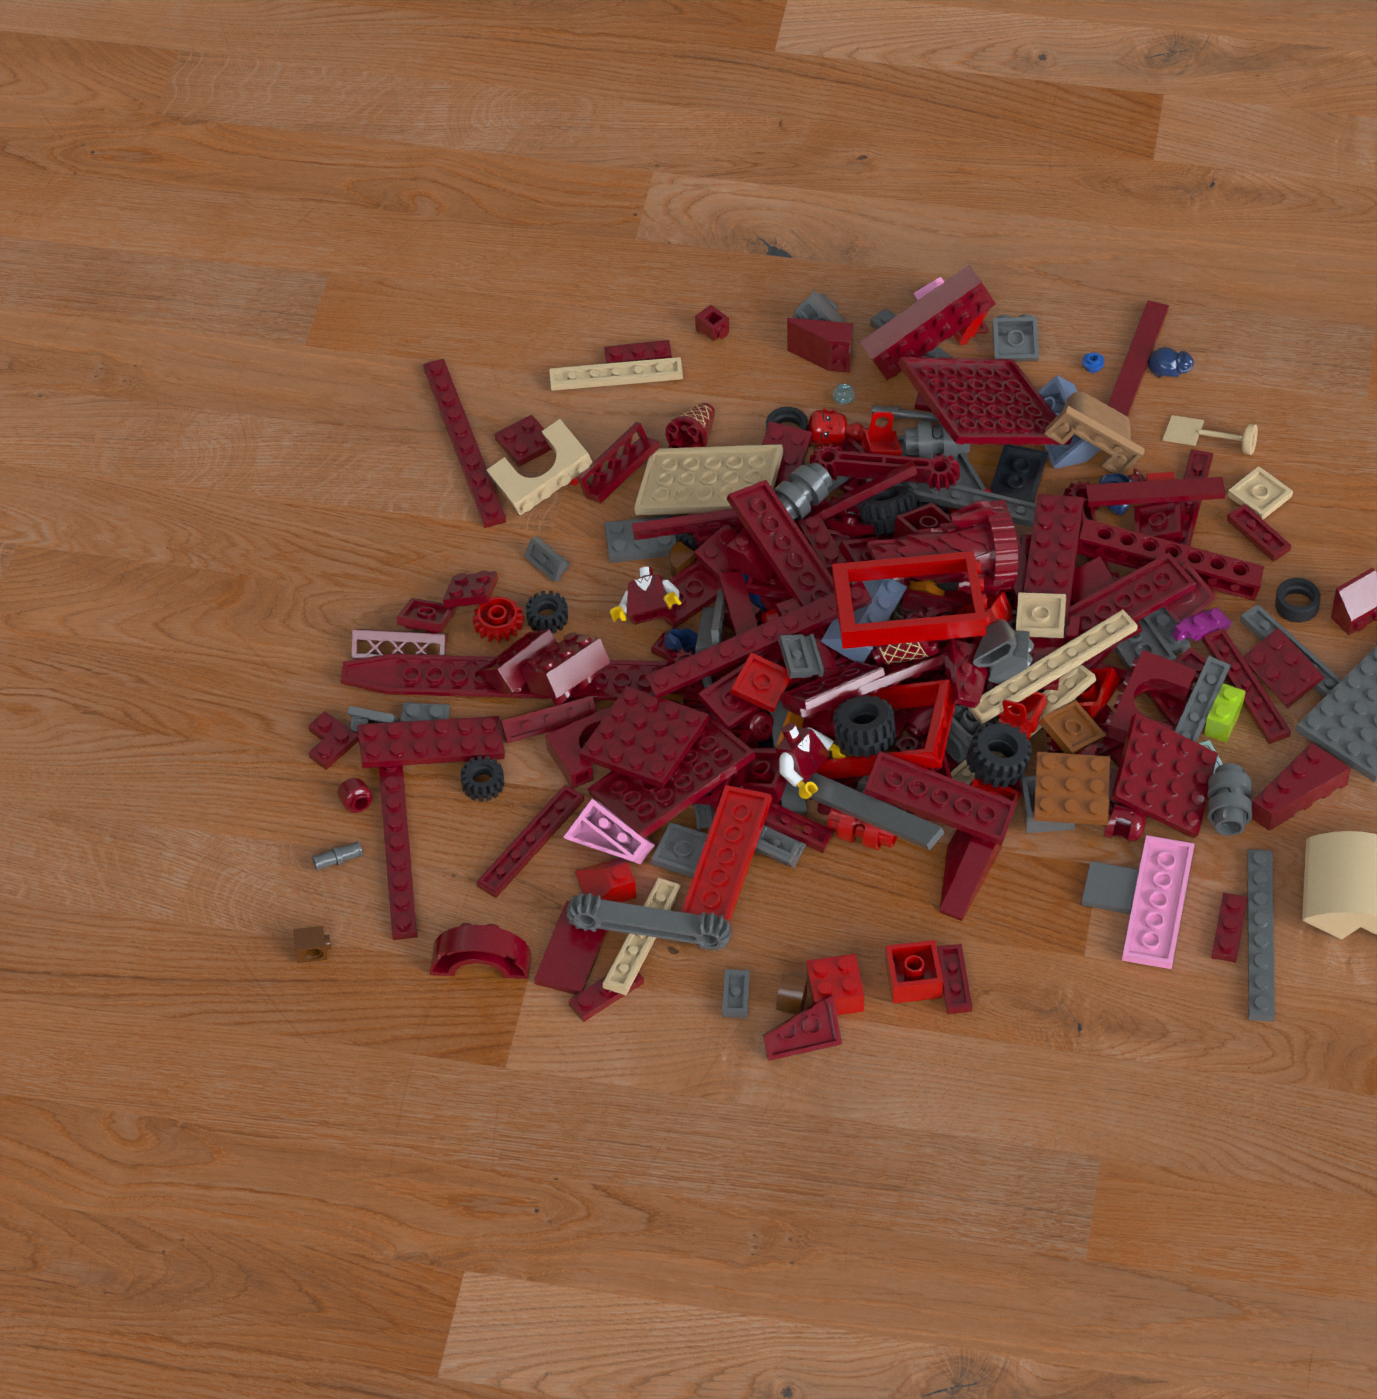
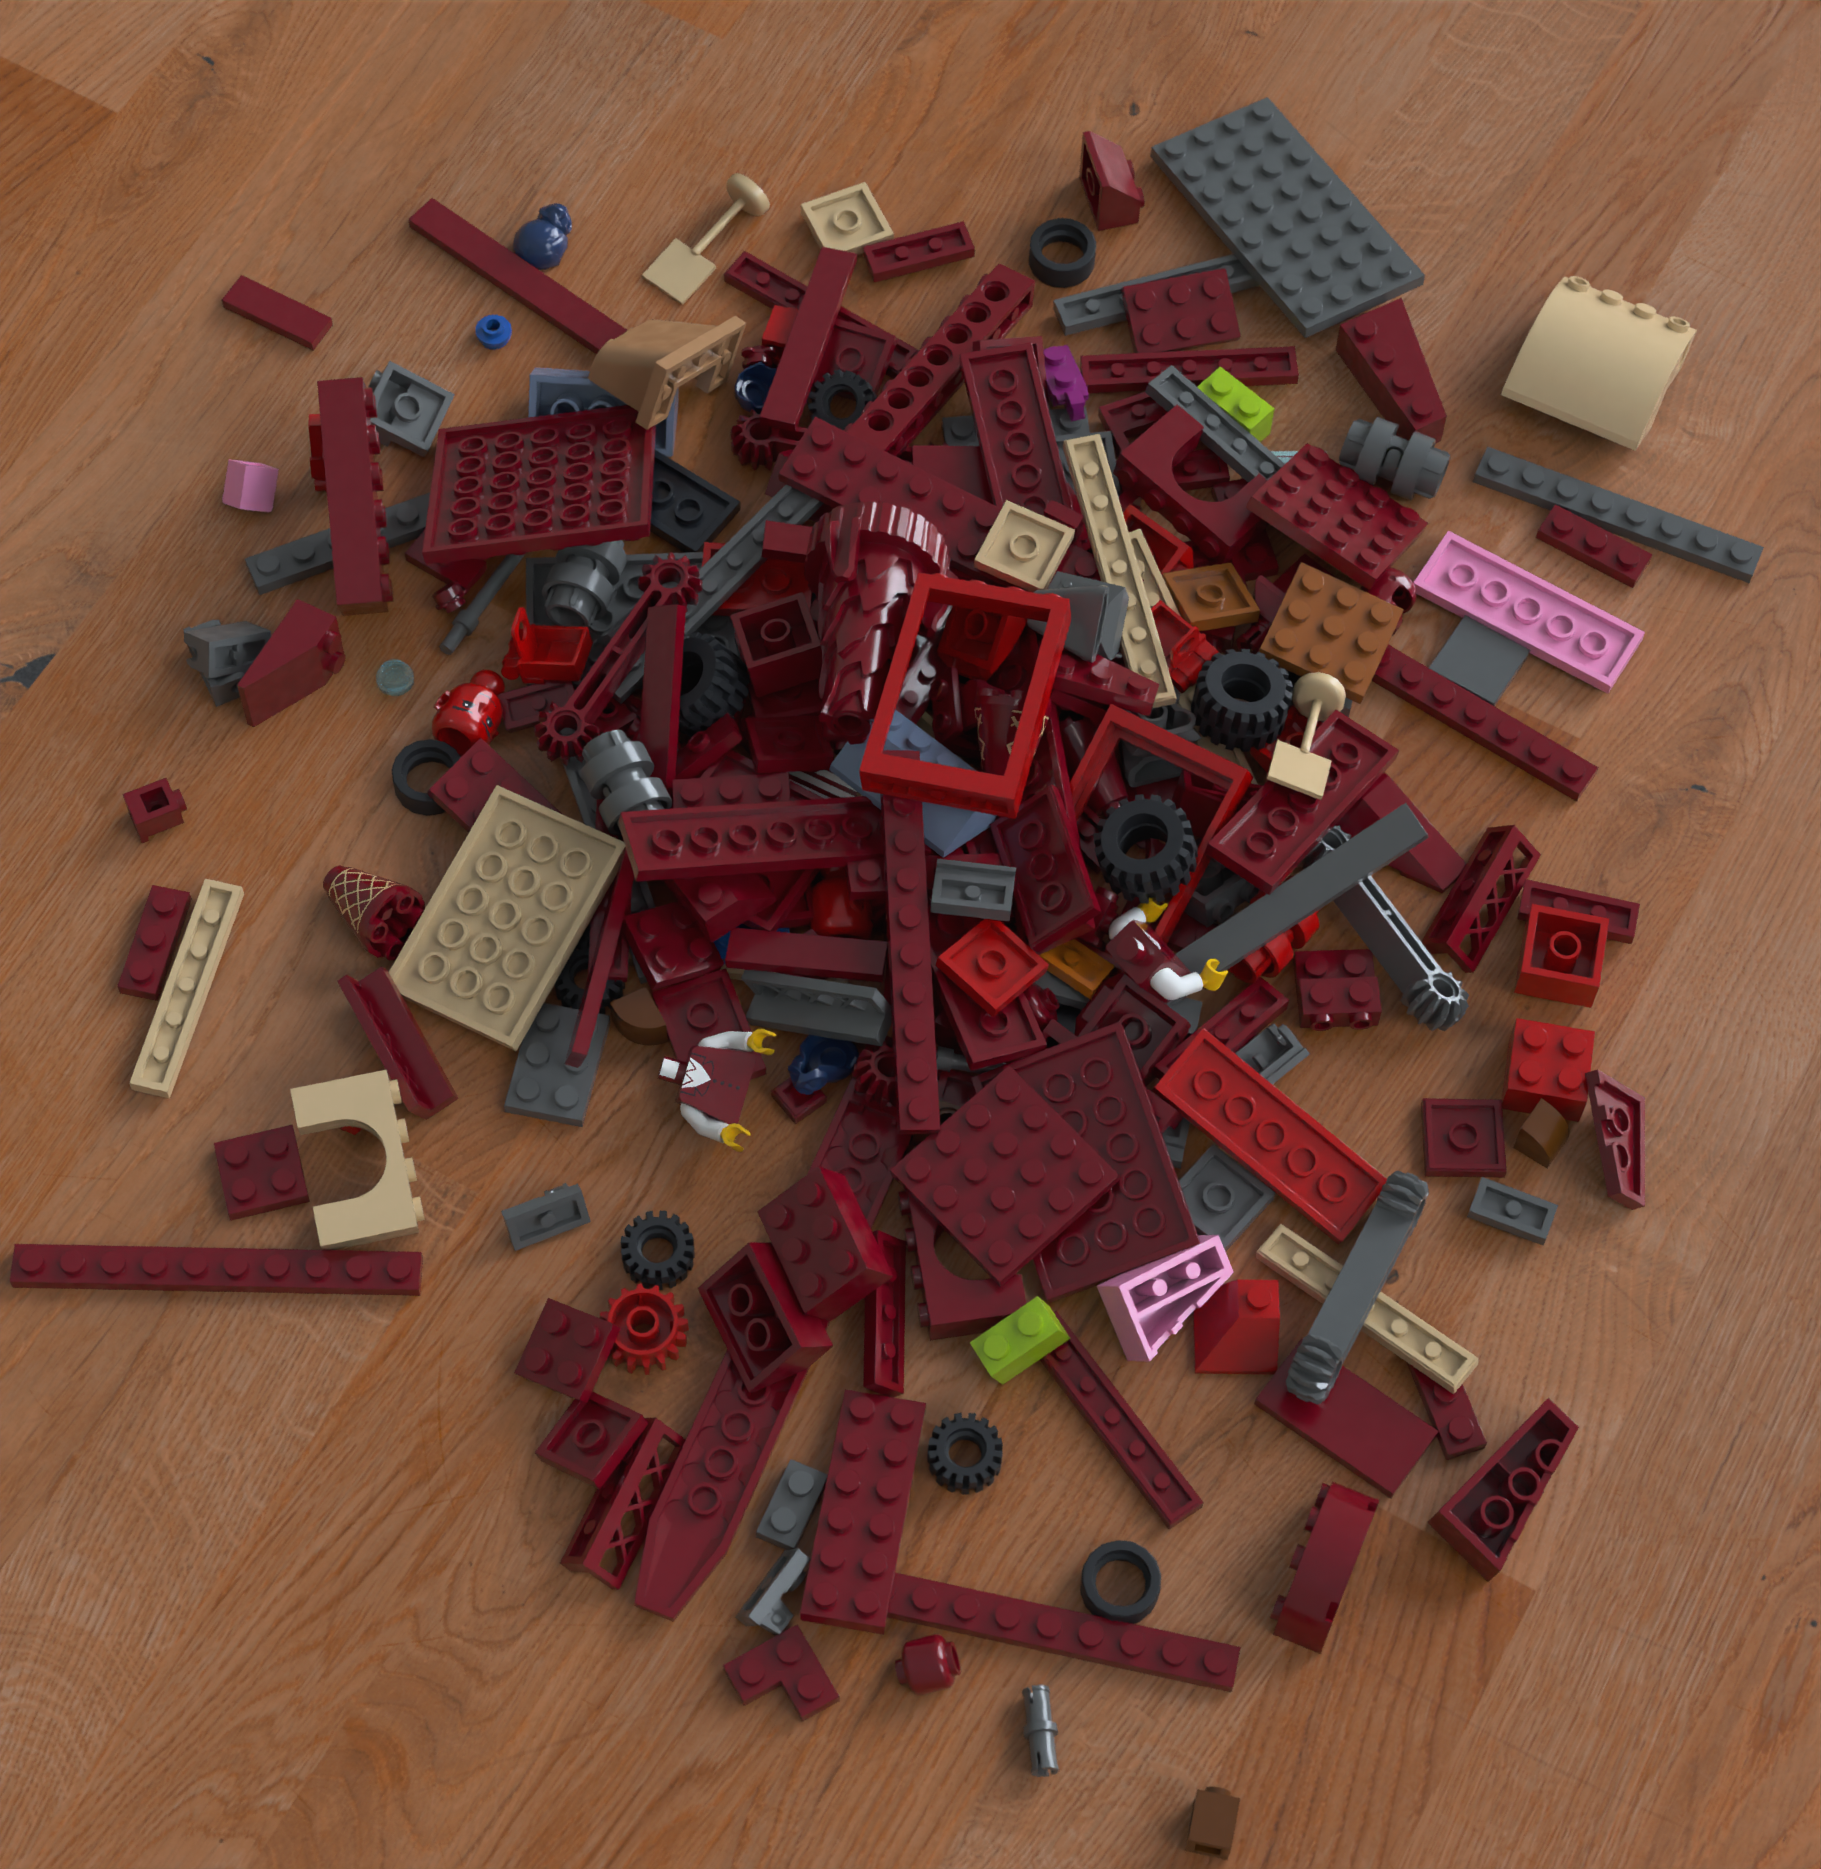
camera: 75 degrees left, 10 degrees up
none -> dark red tile [222,275,333,351]
none -> dark red plate [432,580,468,613]
none -> black tyre [808,370,877,431]
none -> lime brick [970,1296,1070,1384]
none -> black tyre [1080,1540,1161,1624]
none -> tan piece [1266,672,1346,800]
none -> dark red plate [1293,949,1382,1031]
none -> dark grey arm [1297,825,1469,1032]
none -> dark red plate [1372,644,1599,802]
none -> dark red fence [1421,825,1541,973]
none -> dark red tile [1421,1098,1507,1178]
none -> dark red wedge [1427,1398,1579,1582]

